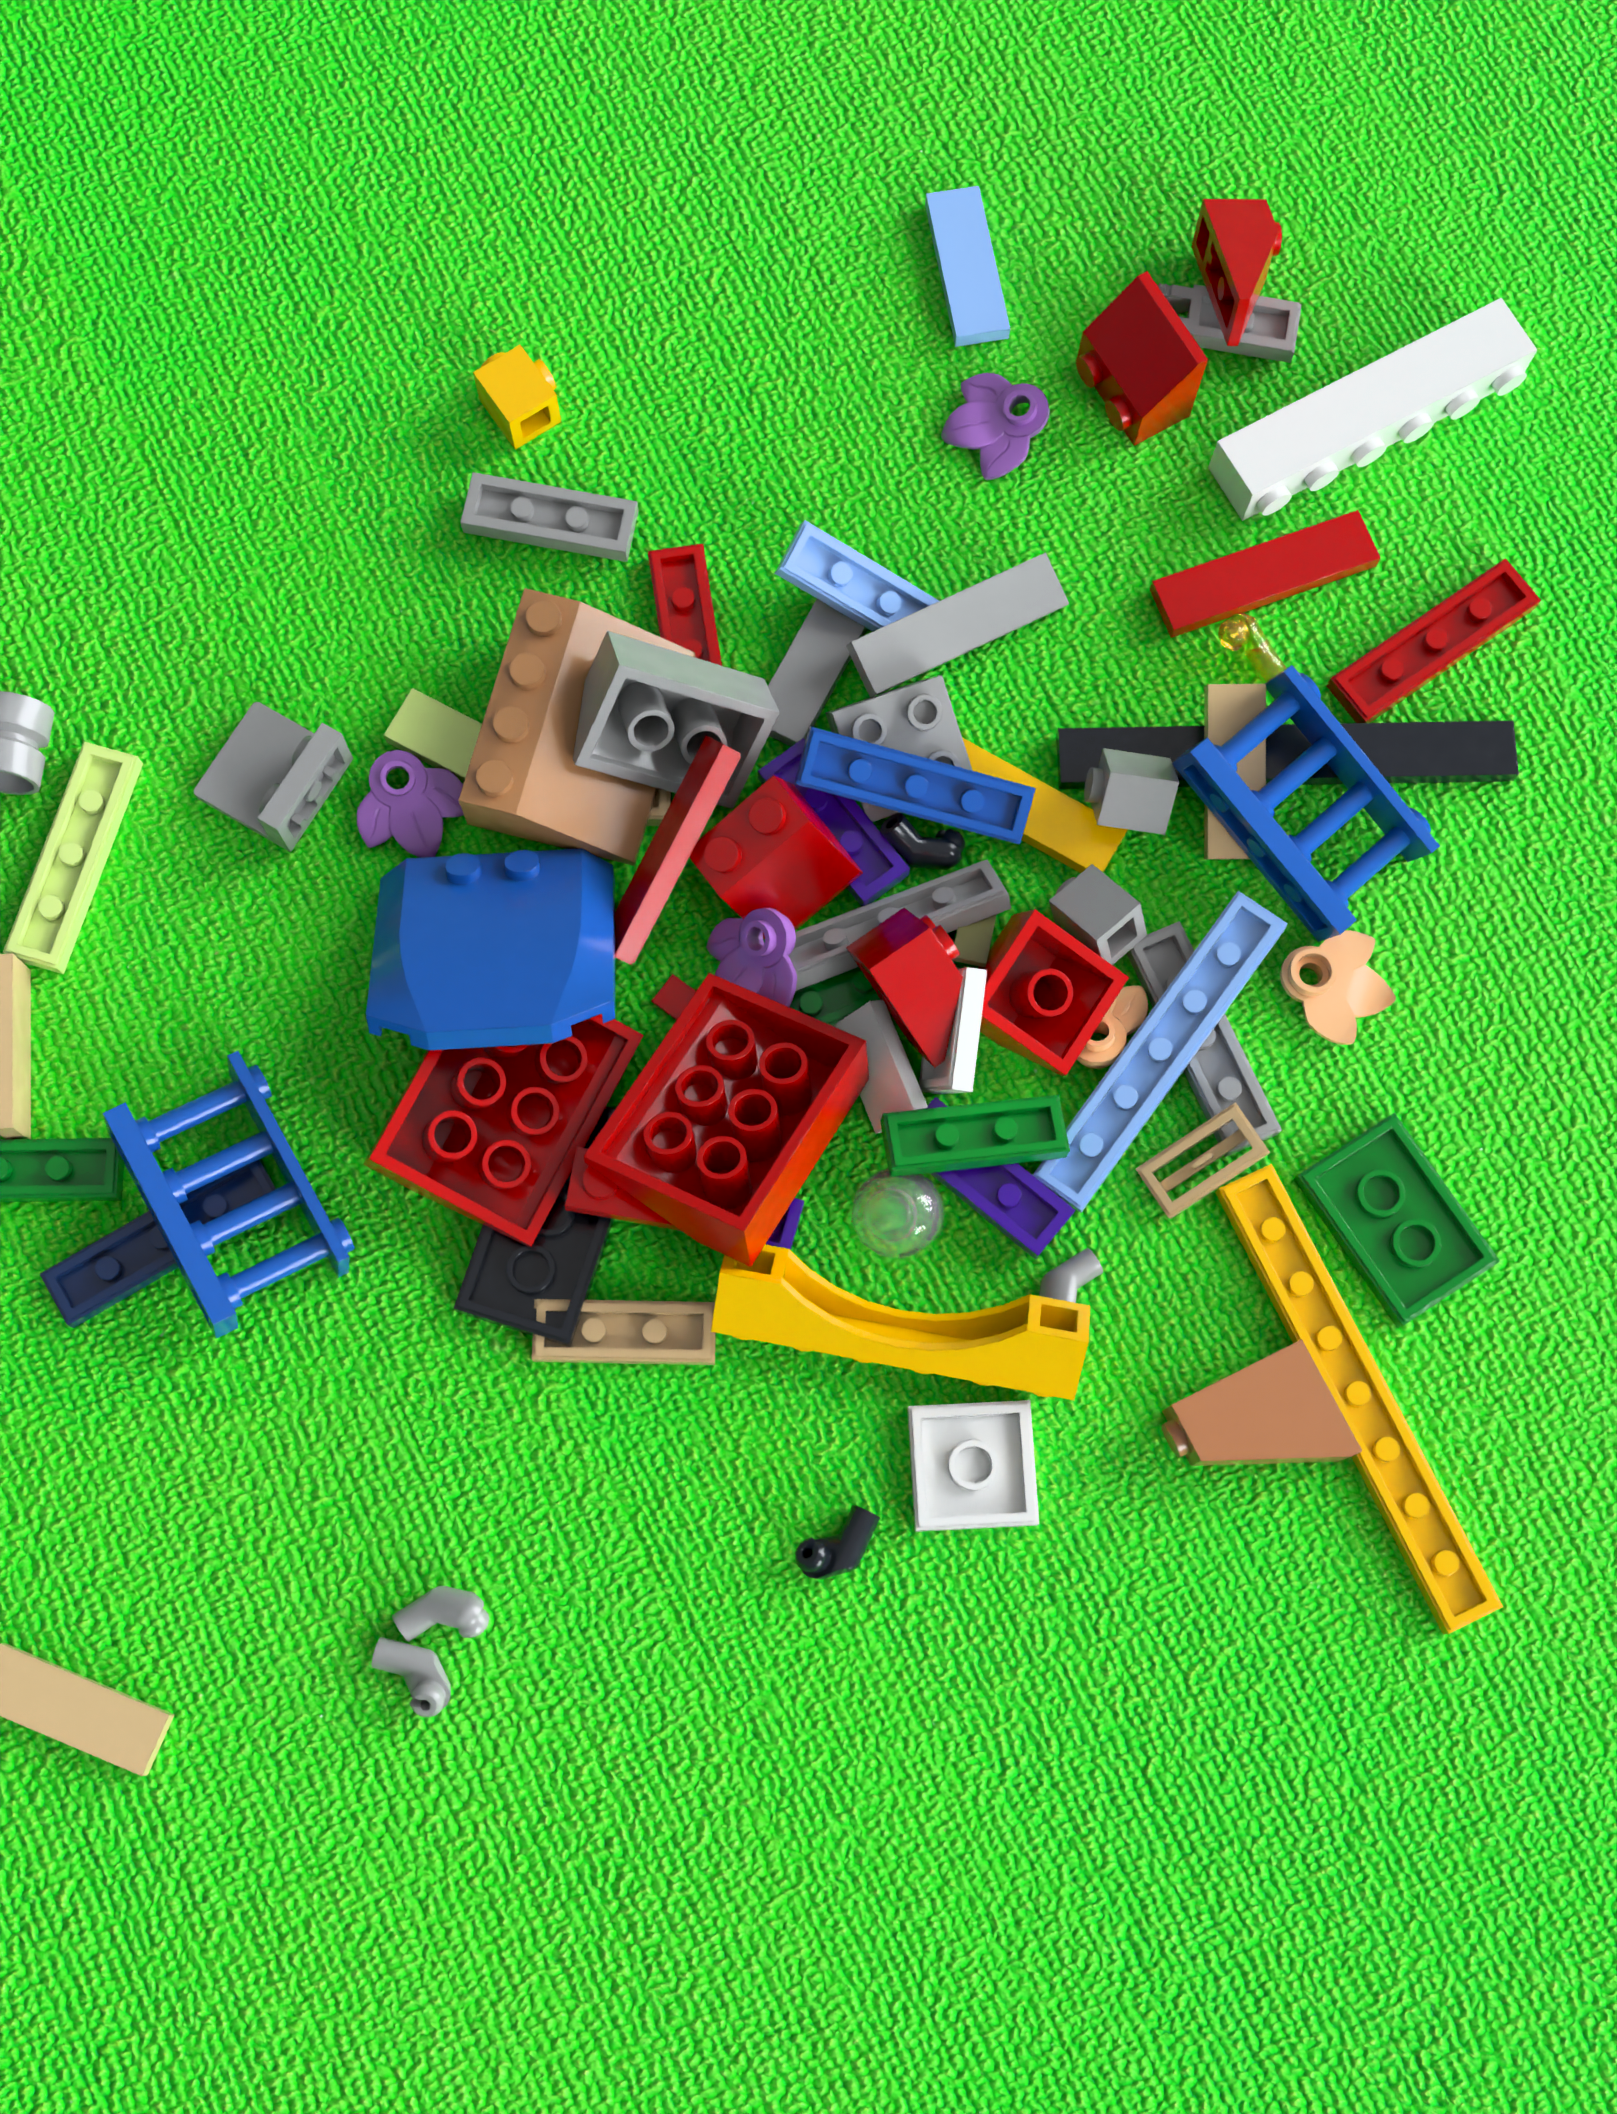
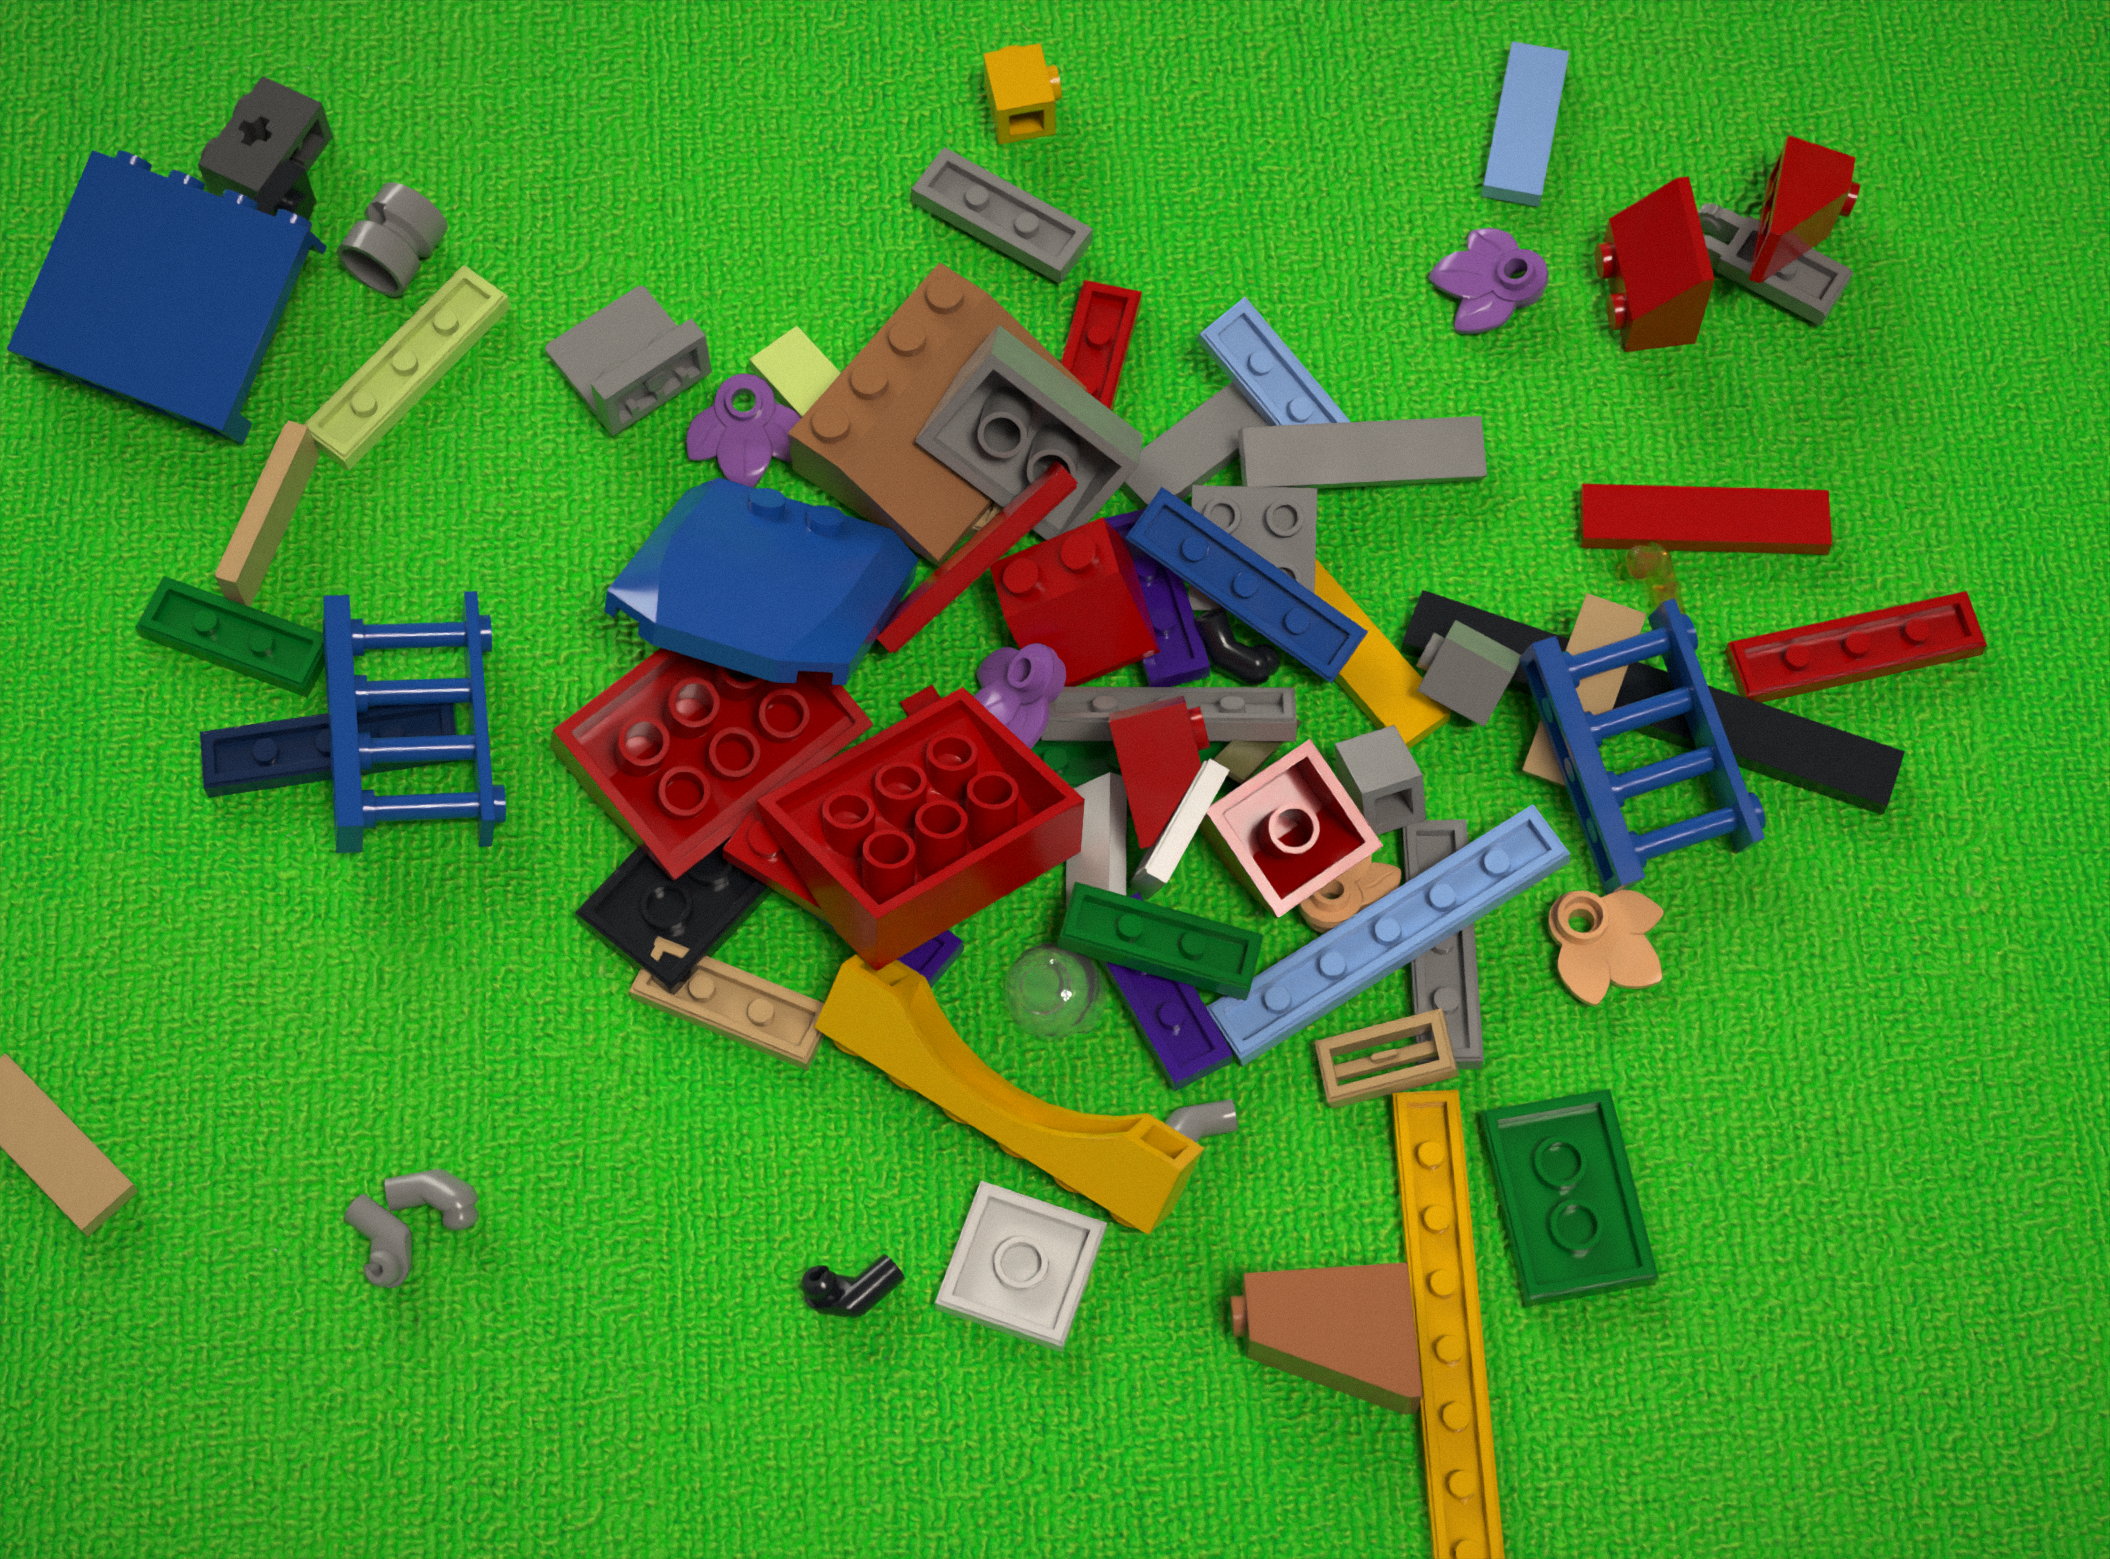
camera: 25 degrees right, 10 degrees down
white brick [1208,298,1537,521] -> none

